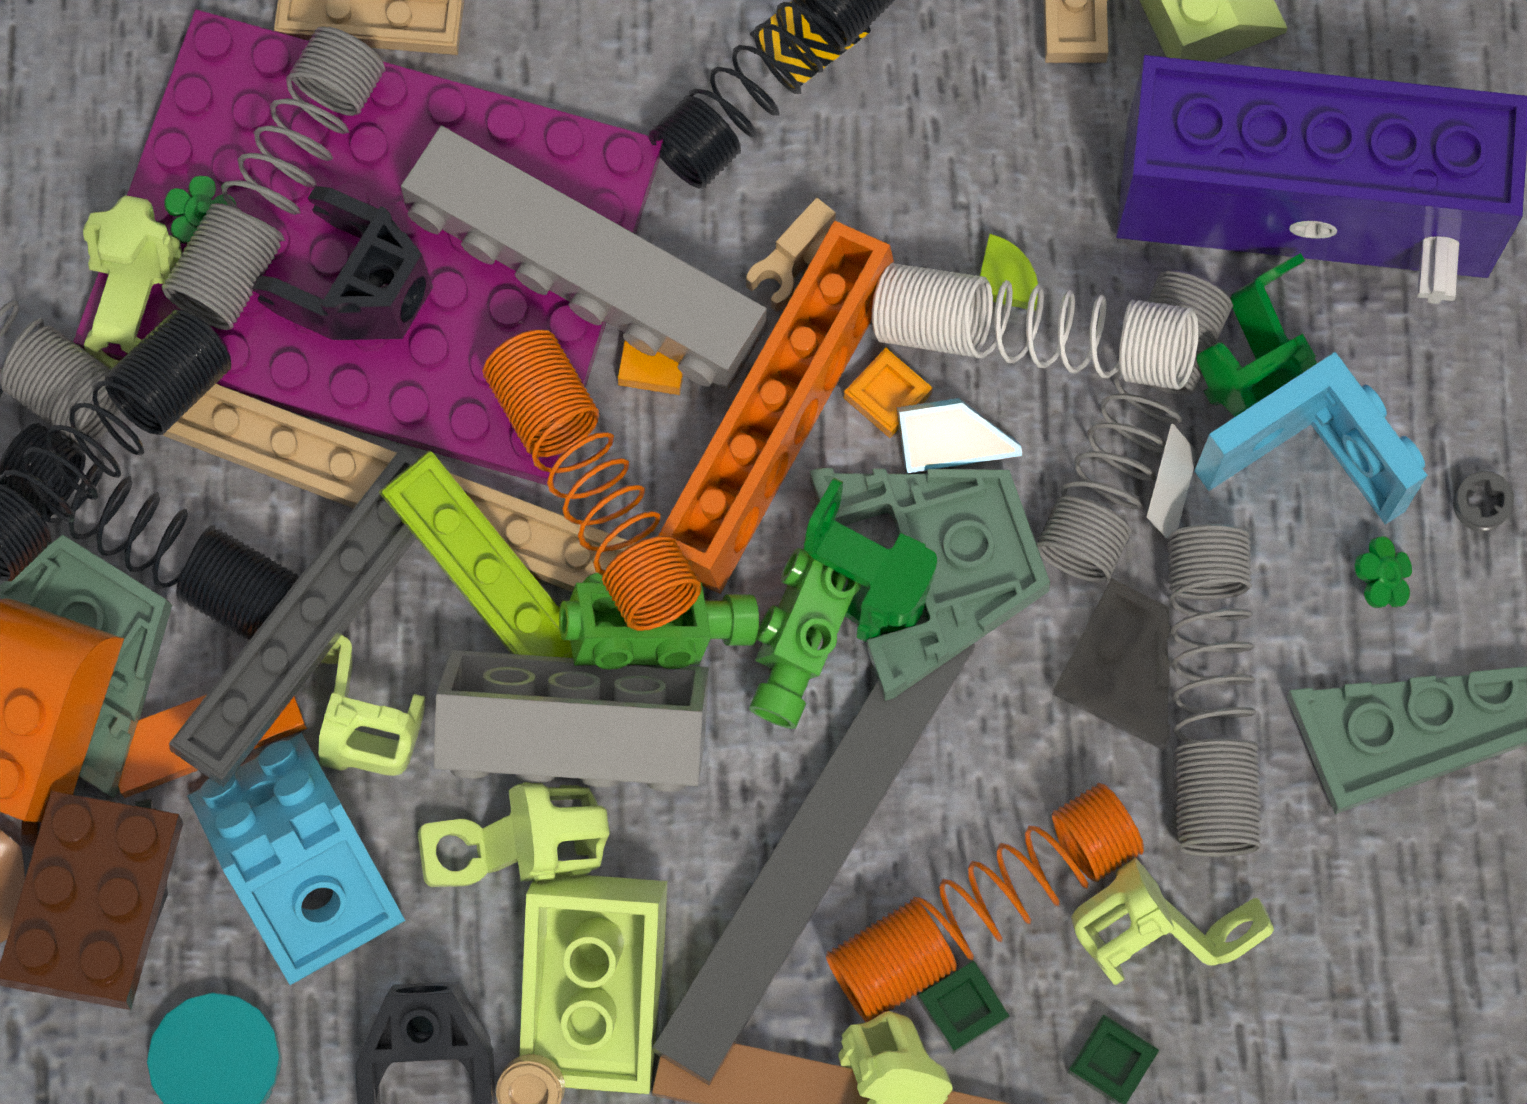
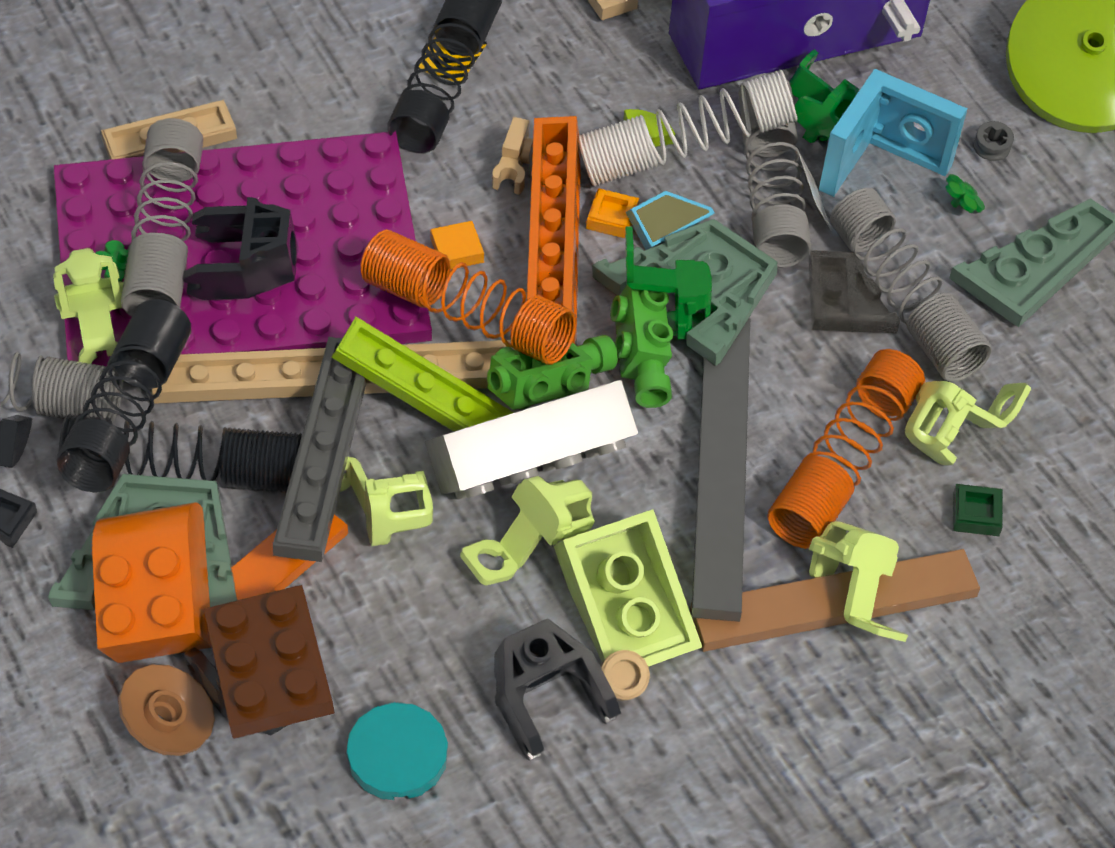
camera: 30 degrees left, 20 degrees down
medium azure bracket [187,733,406,985] -> none
light grey brick [401,126,767,391] -> none
dark green plate [917,961,1010,1054] -> none

